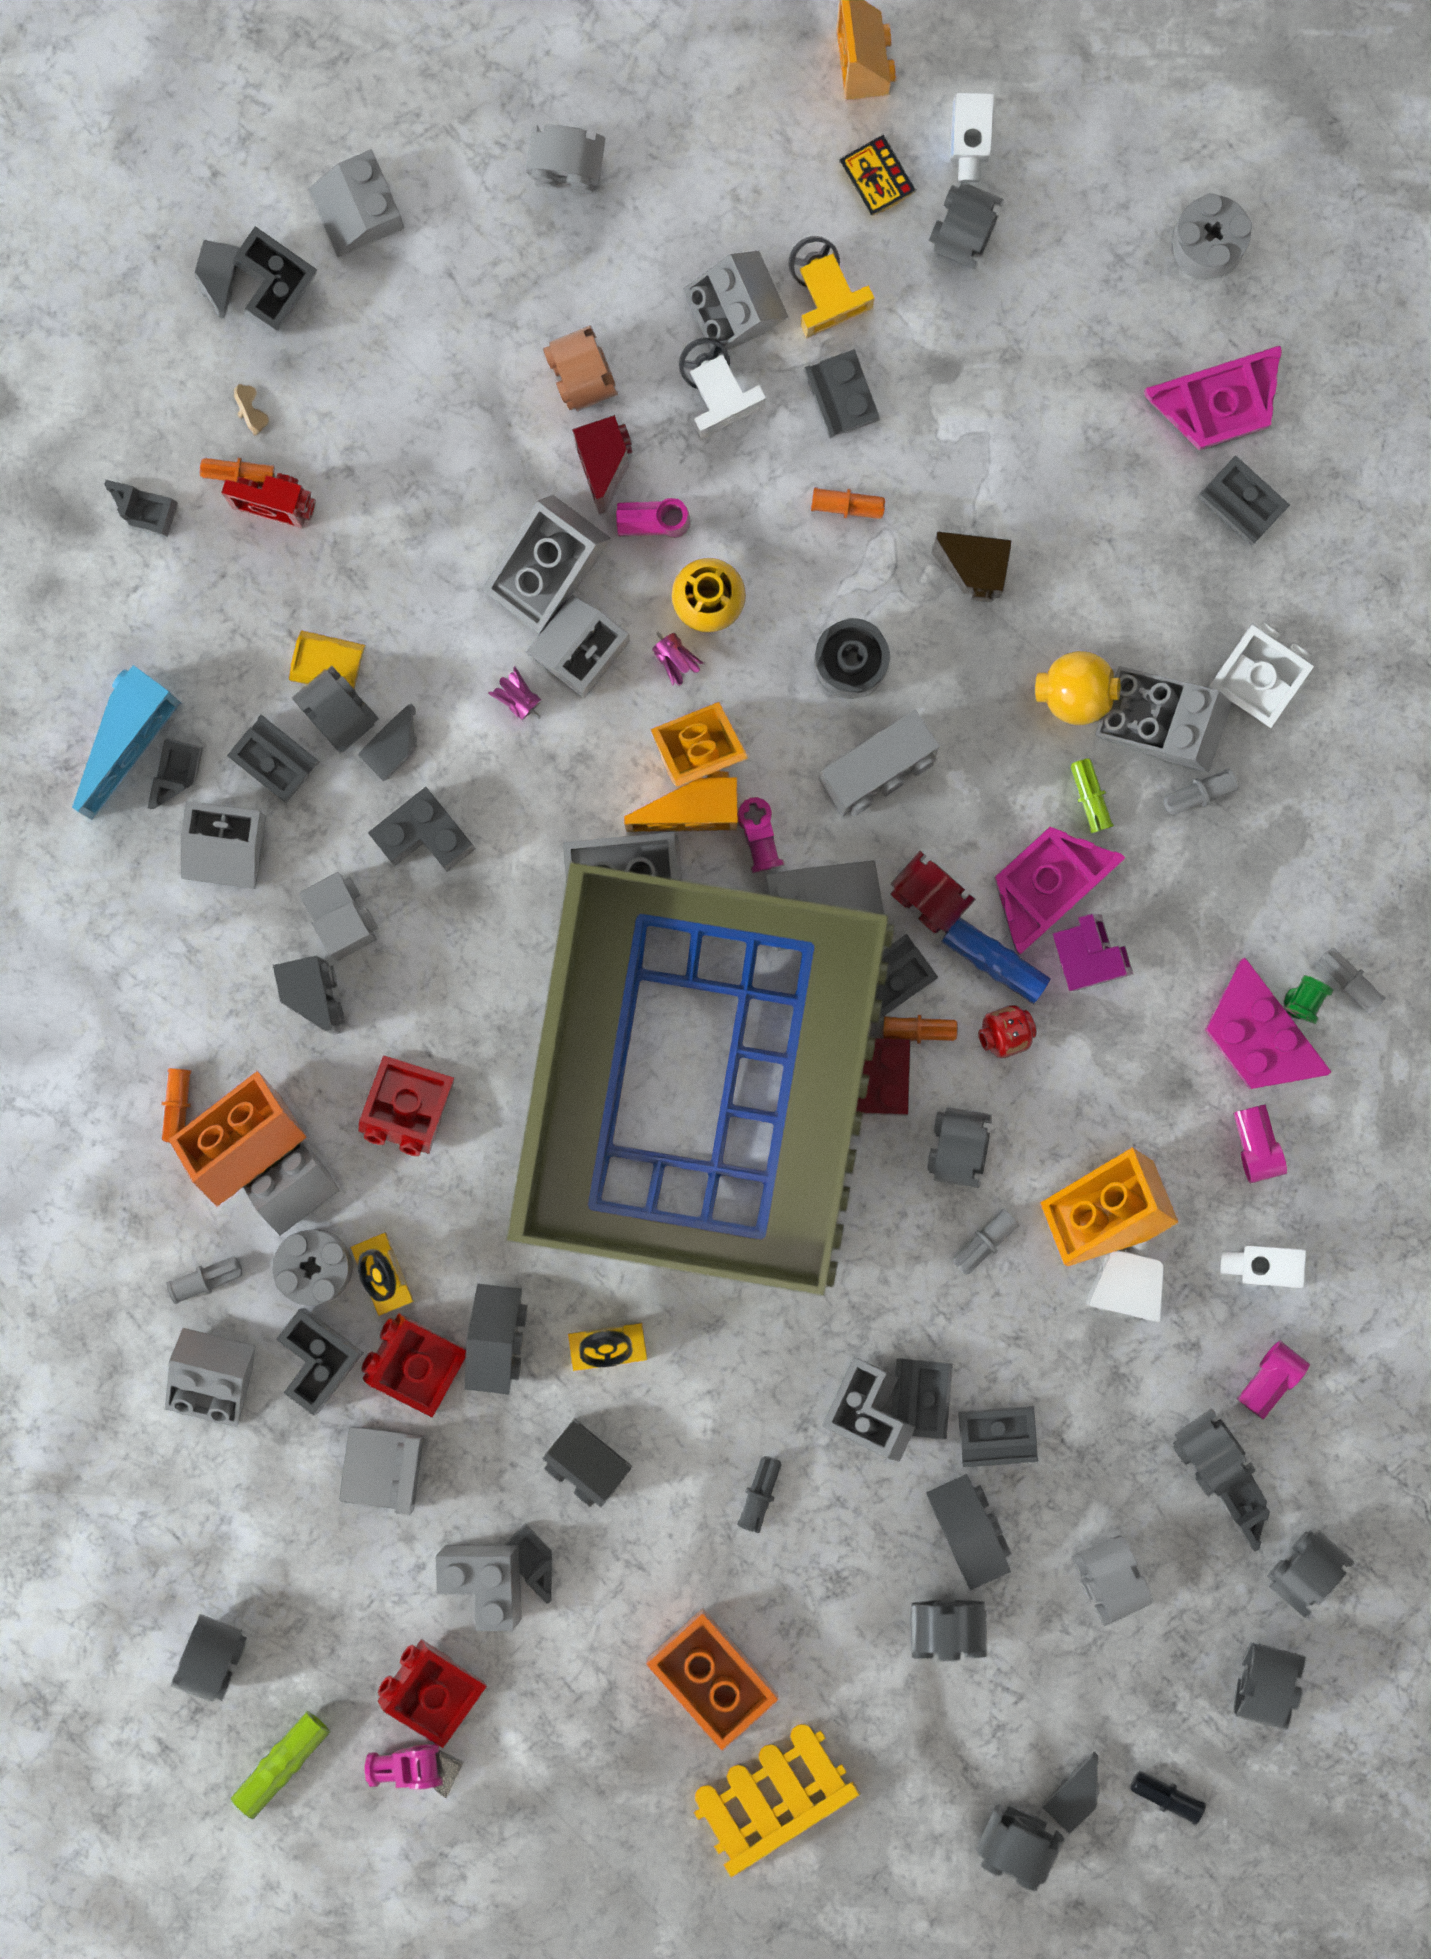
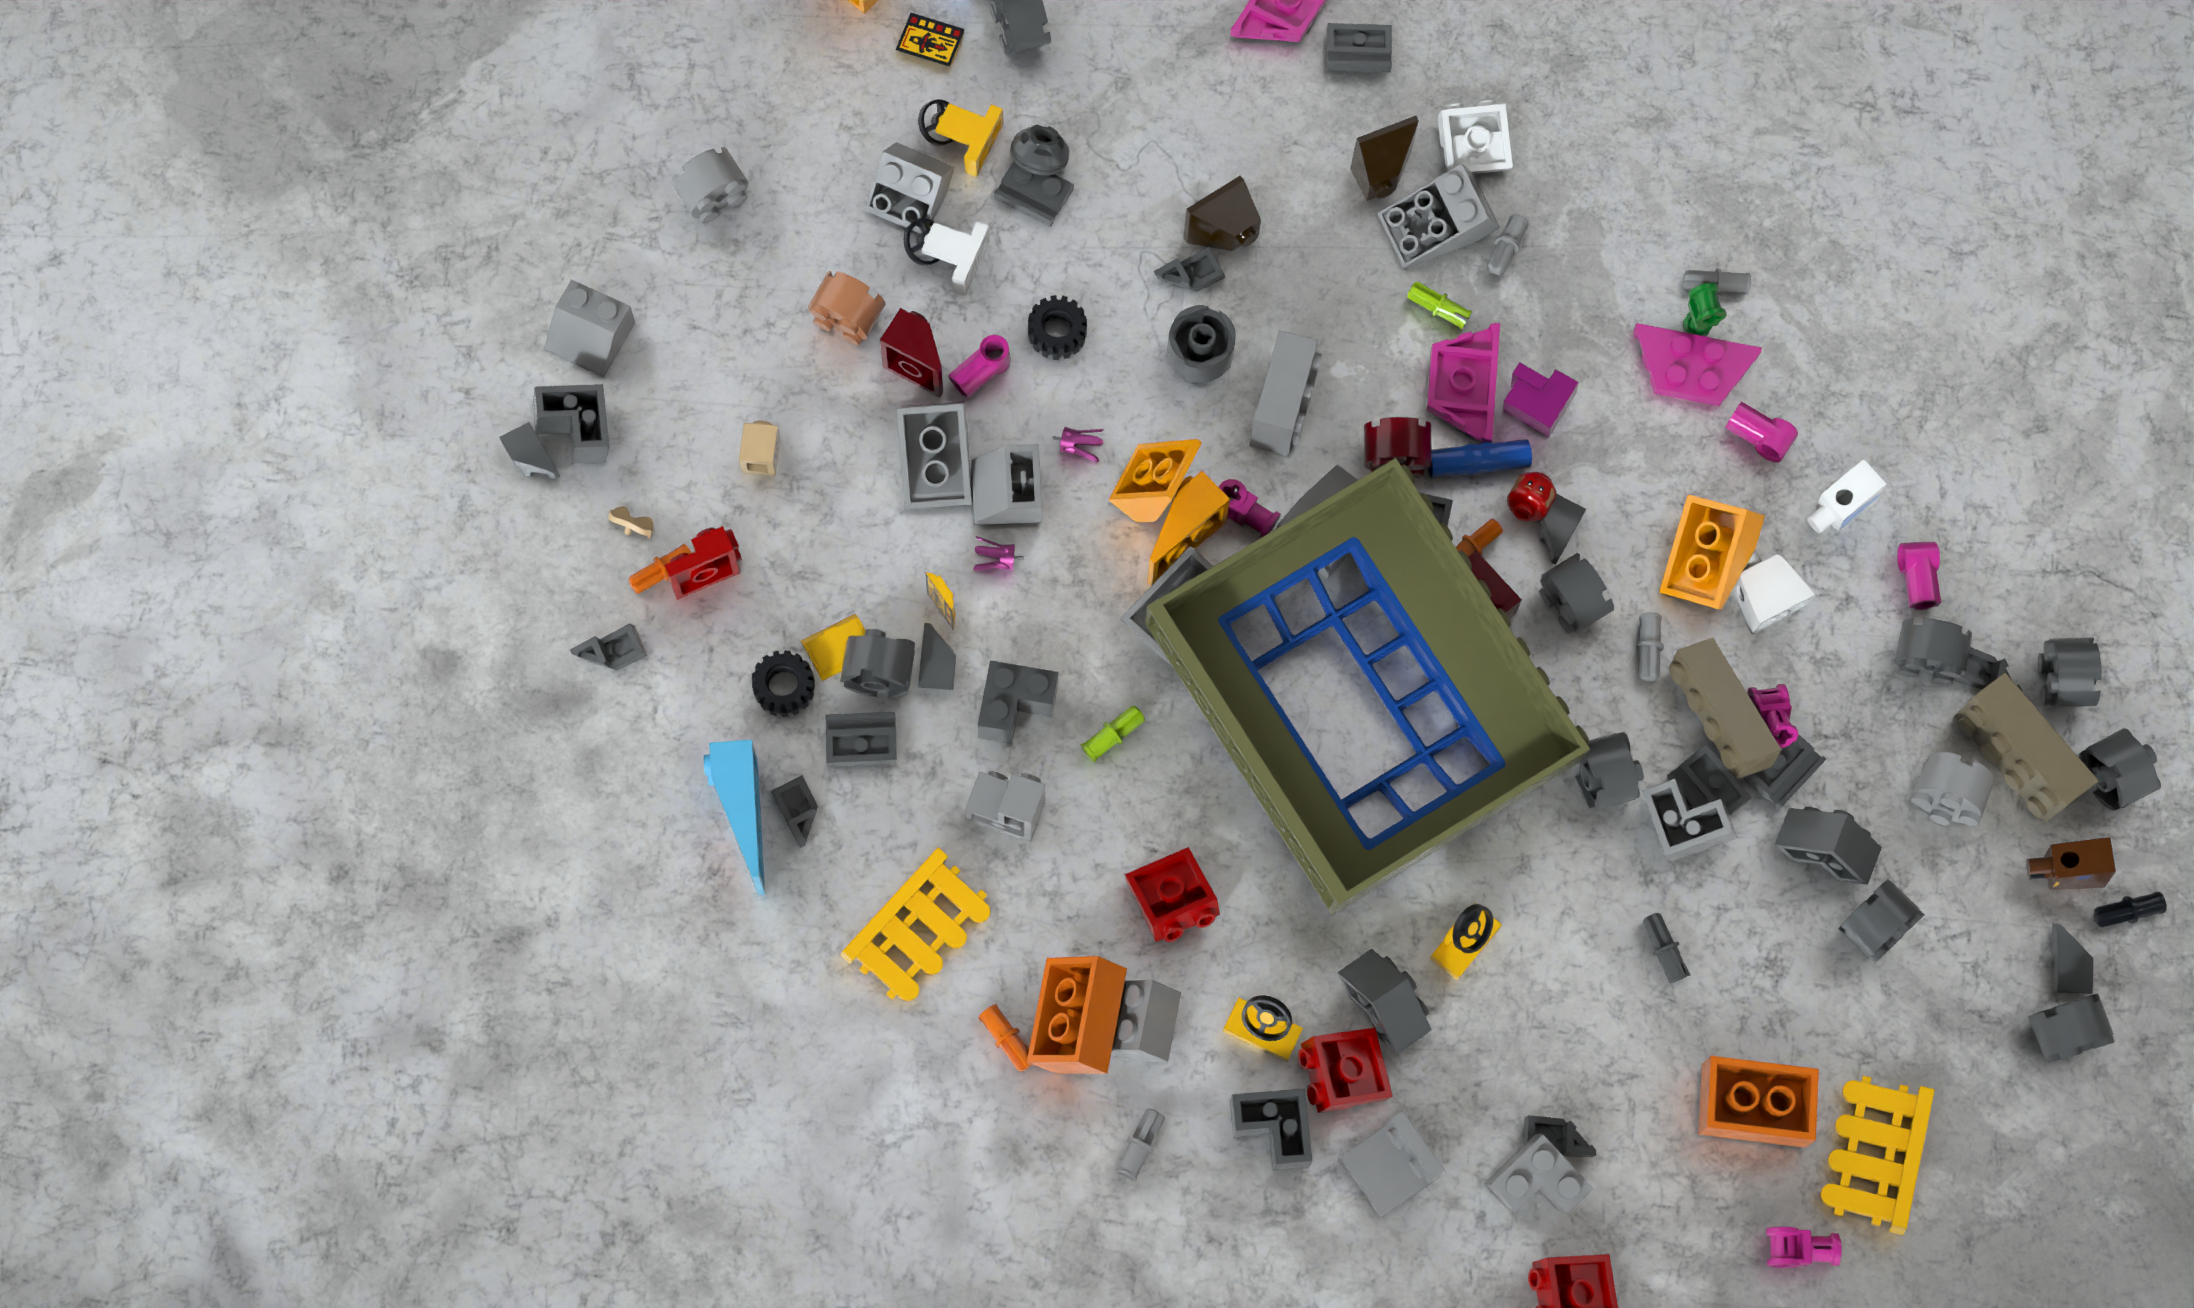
camera: 45 degrees left, 15 degrees down
light grey slope [165,1328,255,1427] -> none
light grey slope [180,801,266,889] -> none
dark grey slope [273,956,345,1035] -> none
light grey brick [273,1229,353,1306] -> none
dark grey slope [542,1418,632,1507] -> none
yellow brick [671,558,746,632] -> none
orange axle [811,487,885,519] -> none
yellow brick [1035,651,1121,725] -> none
none -> tan brick [739,420,780,476]
none -> black tyre [752,650,815,717]
none -> yellow fence [840,847,990,1002]
none -> yellow piece [925,572,956,631]
none -> dark grey piece [1010,125,1069,176]
none -> black tyre [1028,295,1087,360]
none -> lime axle [1080,706,1145,762]
none -> dark grey slope [1154,247,1226,292]
none -> dark brown slope [1350,116,1419,201]
none -> dark grey slope [1538,493,1586,565]
none -> dark grey brick [1575,732,1644,811]
none -> dark tan brick [1669,638,1782,780]
none -> dark pink connector [1747,684,1798,748]
none -> dark pink connector [1766,1227,1842,1268]
none -> dark tan brick [1954,672,2099,824]
none -> reddish brown torso [2026,837,2116,890]

